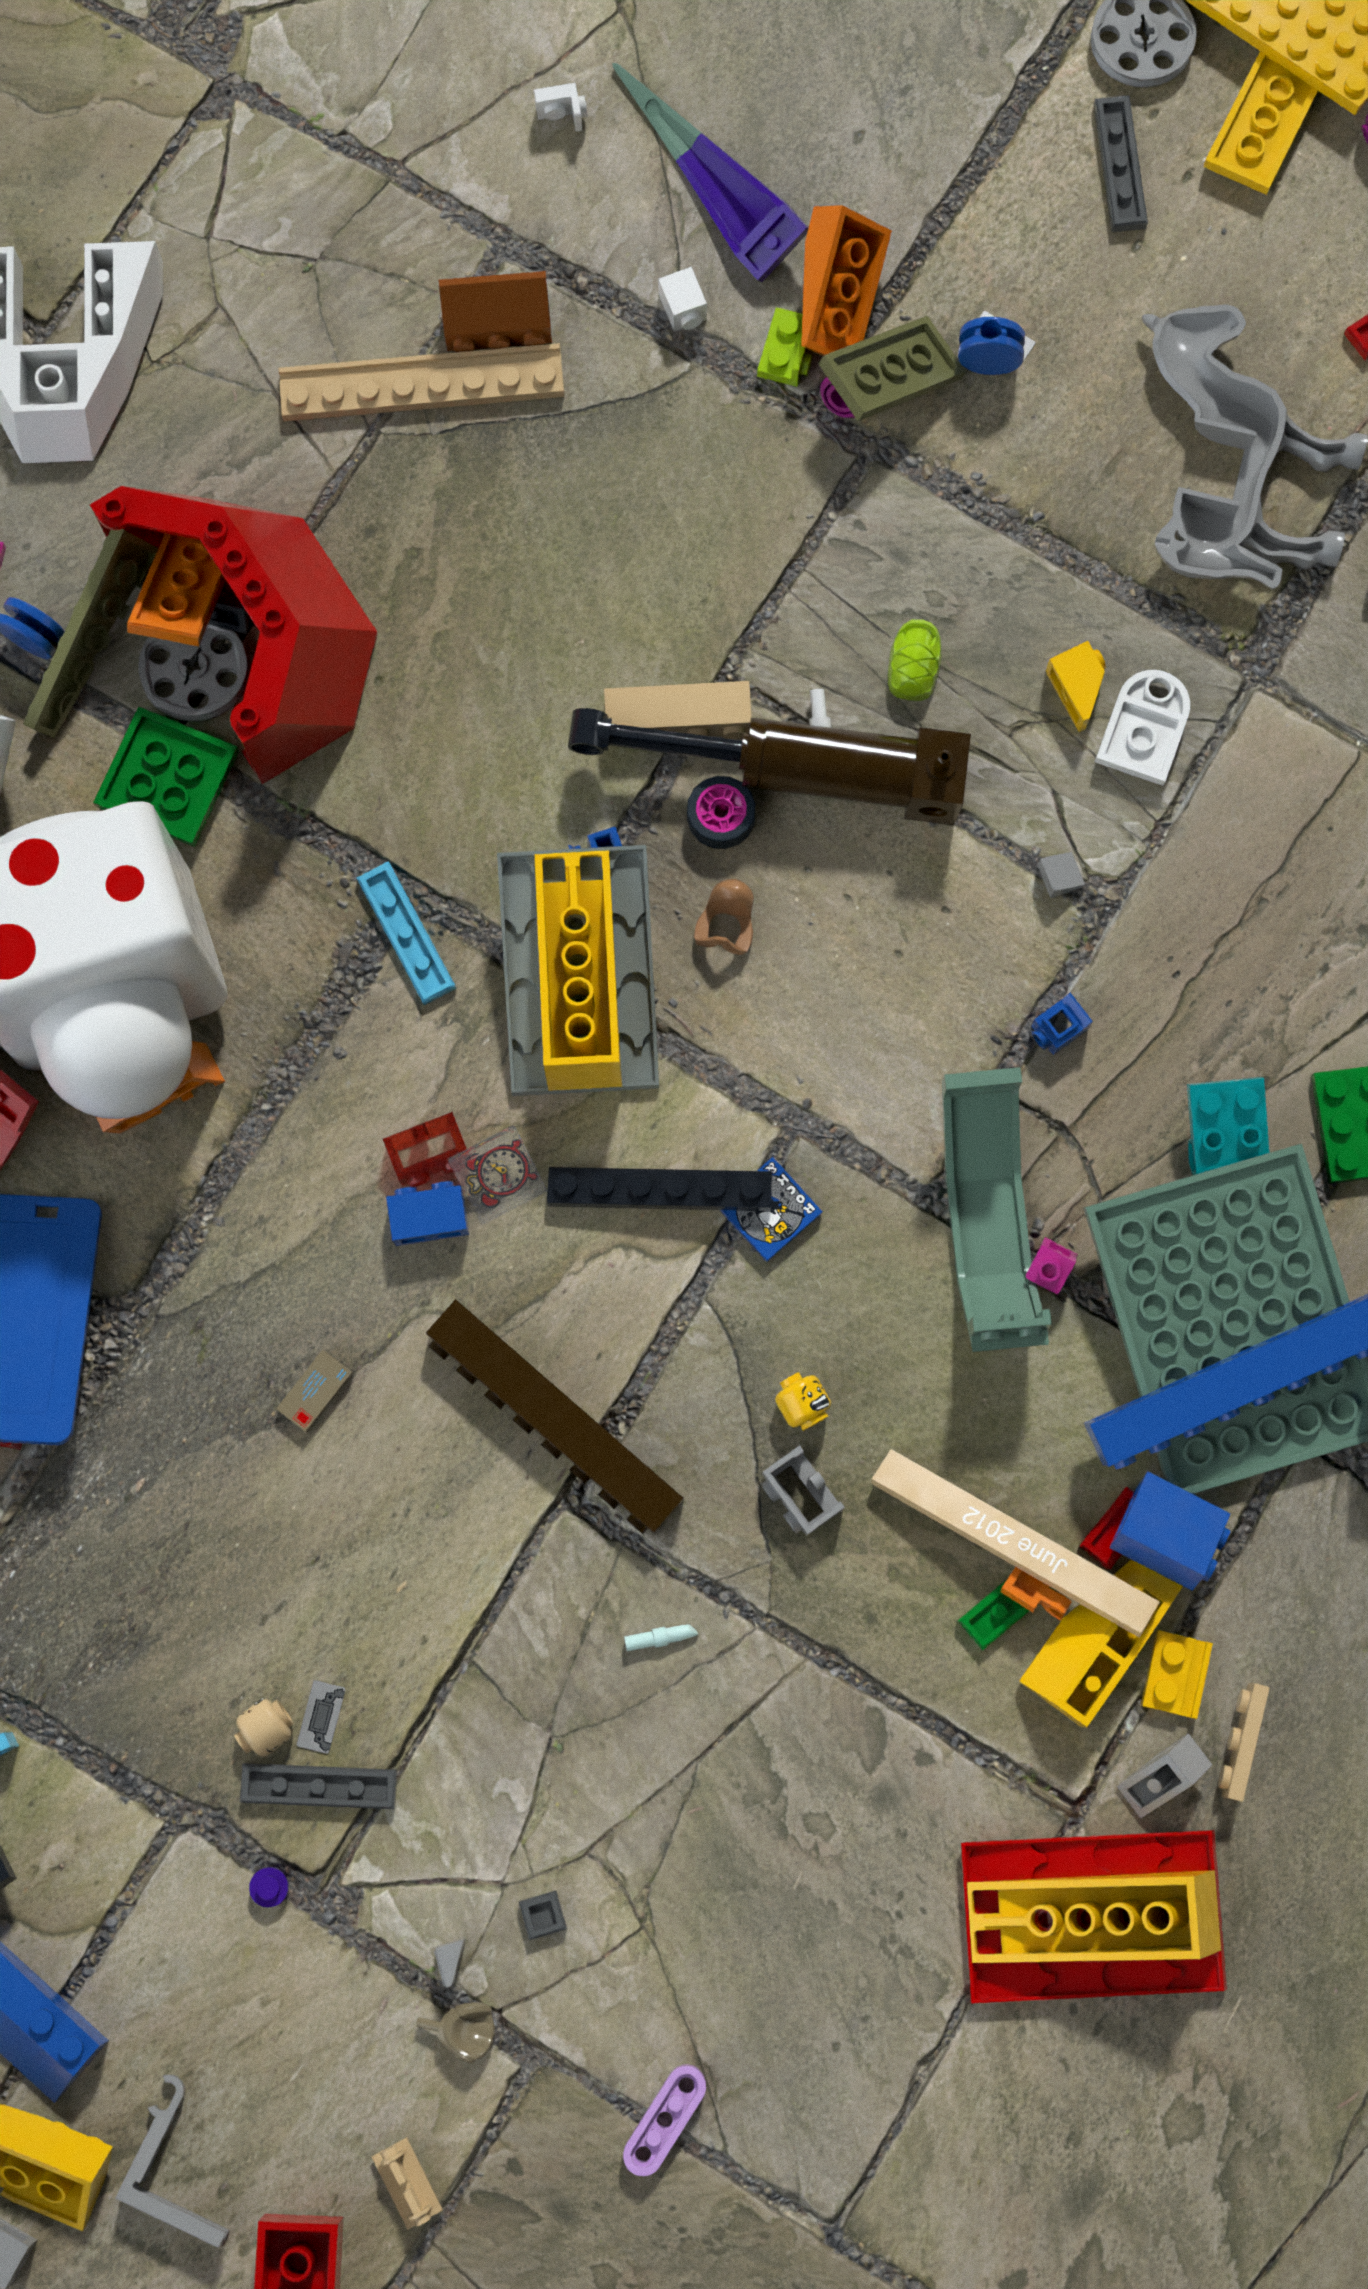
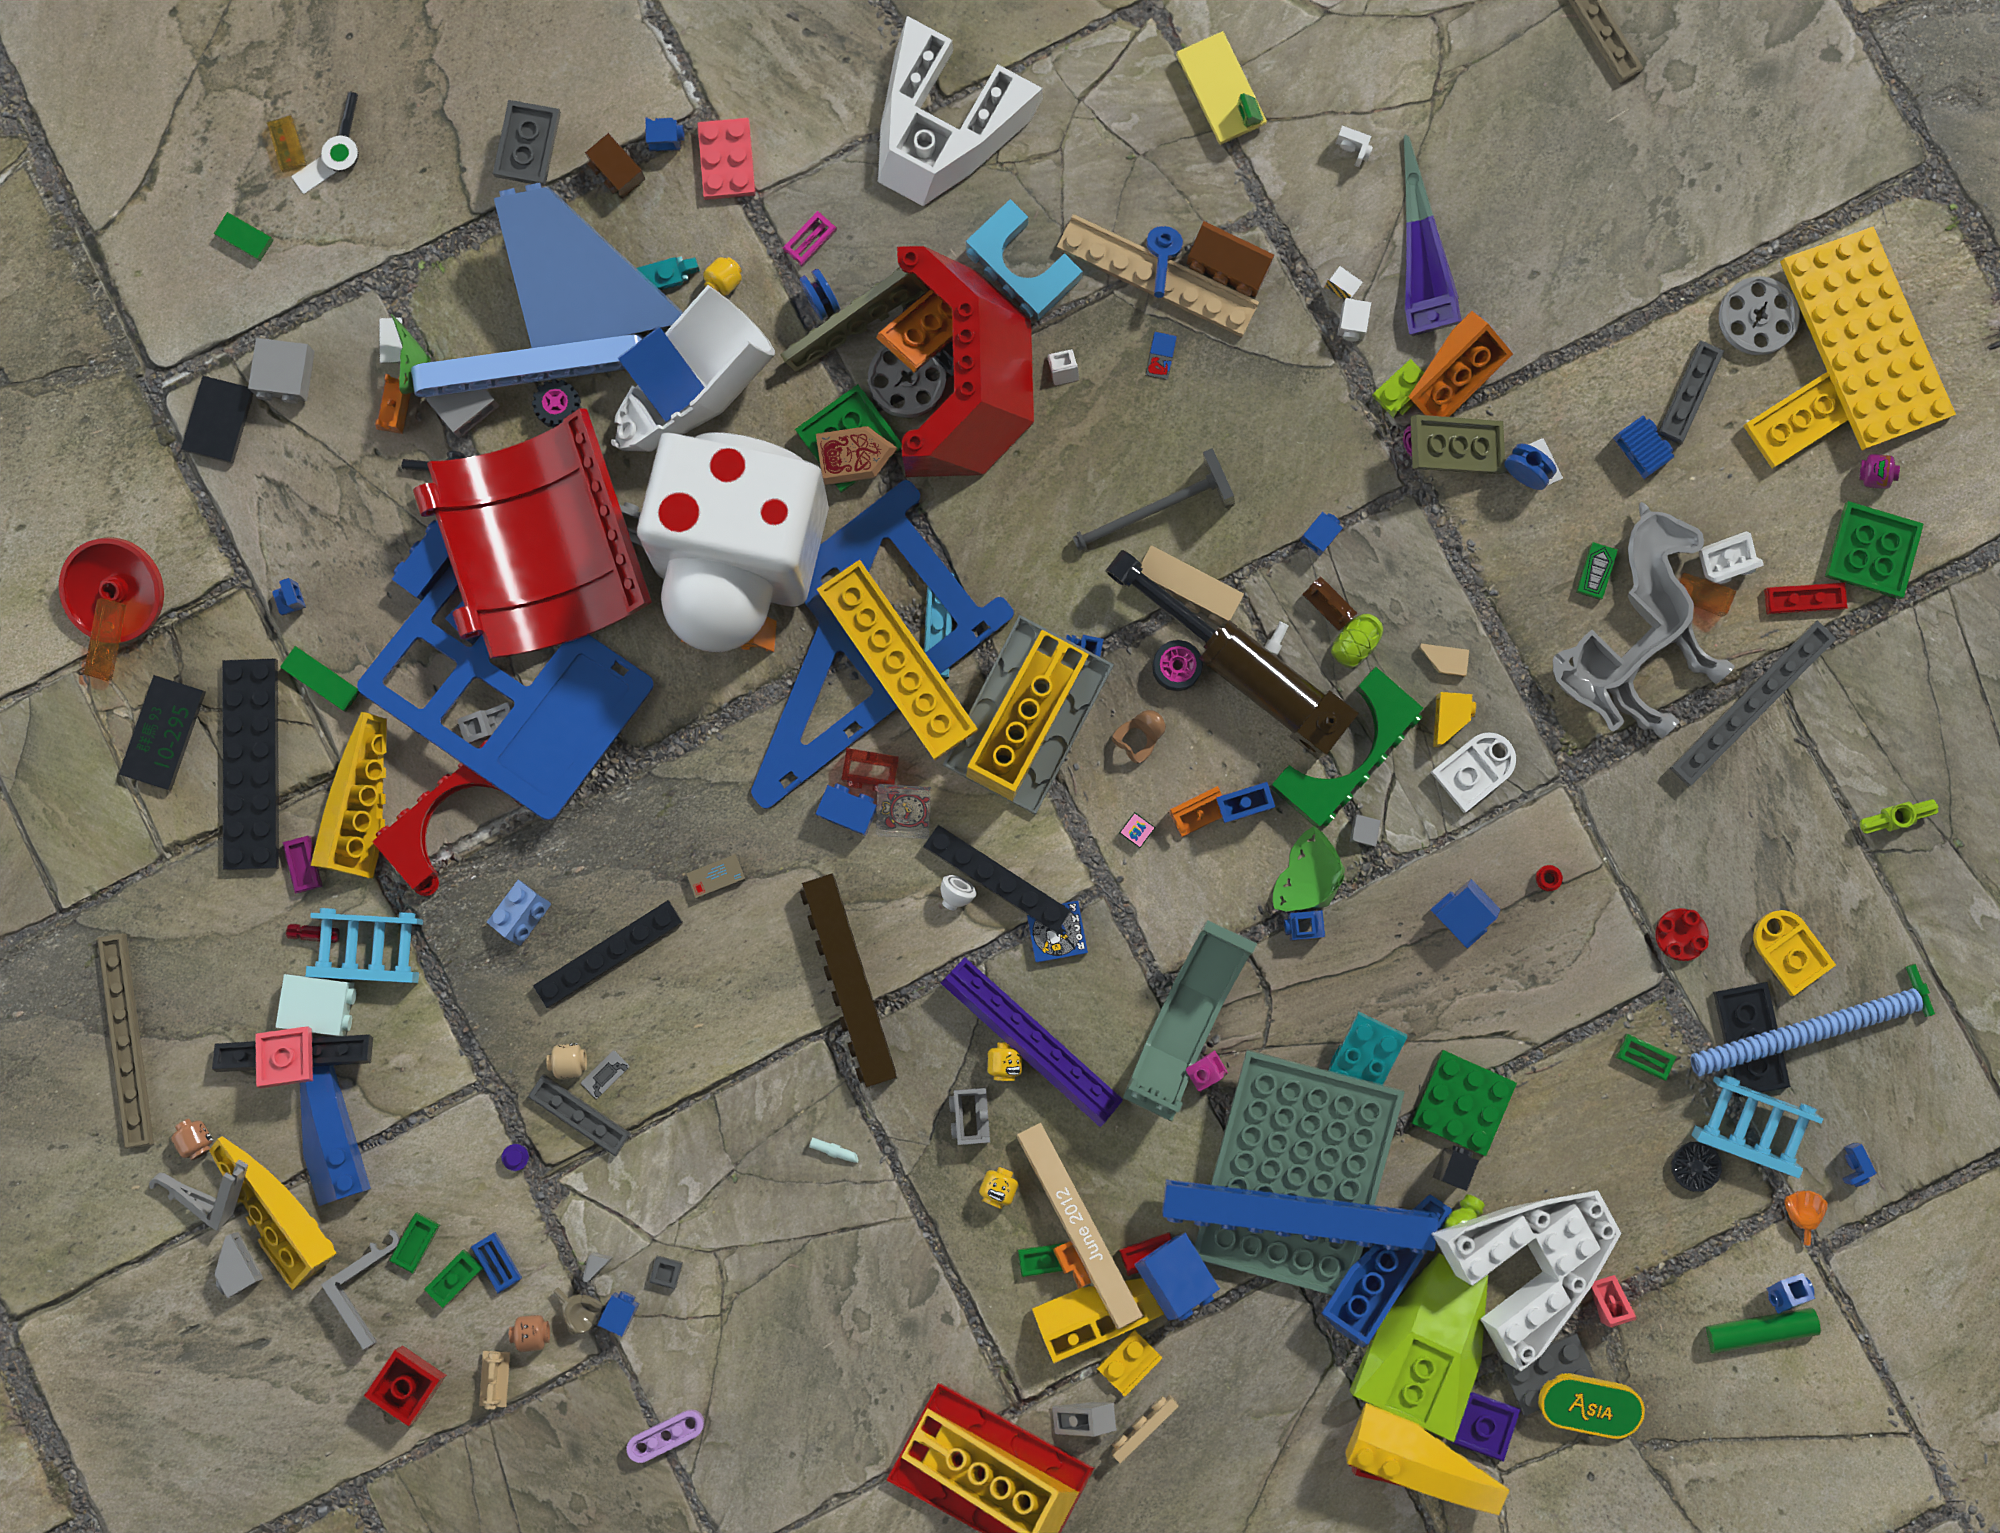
camera: 30 degrees right, 5 degrees up
none -> green tile [389,1212,440,1274]
none -> green plate [424,1249,483,1308]
none -> blue tile [471,1232,522,1293]
none -> medium blue bracket [487,880,551,946]
none -> nougat head [509,1315,550,1352]
none -> black plate [533,900,683,1008]
none -> blue brick [598,1291,640,1337]
none -> blue piece [751,480,1014,809]
none -> medium nougat tile [816,426,897,486]
none -> yellow plate [817,559,979,760]
none -> white brick [940,875,976,911]
none -> dark purple plate [941,957,1123,1127]
none -> medium azure arch [966,199,1083,321]
none -> yellow head [979,1167,1018,1209]
none -> white slope [1047,349,1079,385]
none -> dark grey tile [1073,448,1235,551]
none -> tile [1119,812,1156,849]
none -> blue piece [1146,226,1183,298]
none -> sticker [1146,332,1177,379]
none -> orange hinge [1169,786,1222,837]
none -> light yellow tile [1176,31,1267,145]
none -> blue slope [1216,782,1275,823]
none -> green slope [1237,93,1263,127]
none -> green arch [1269,667,1423,828]
none -> bright green piece [1273,826,1345,912]
none -> blue brick [1300,511,1343,556]
none -> reddish brown hinge [1302,576,1357,631]
none -> white sticker [1325,266,1363,300]
none -> tan tile [1419,644,1469,677]
none -> blue plate [1431,879,1501,949]
none -> red plate [1535,865,1563,892]
none -> tile [1576,542,1618,600]
none -> blue brick [1613,416,1674,479]
none -> clear orange slope [1680,573,1736,617]
none -> white bracket [1698,531,1764,584]

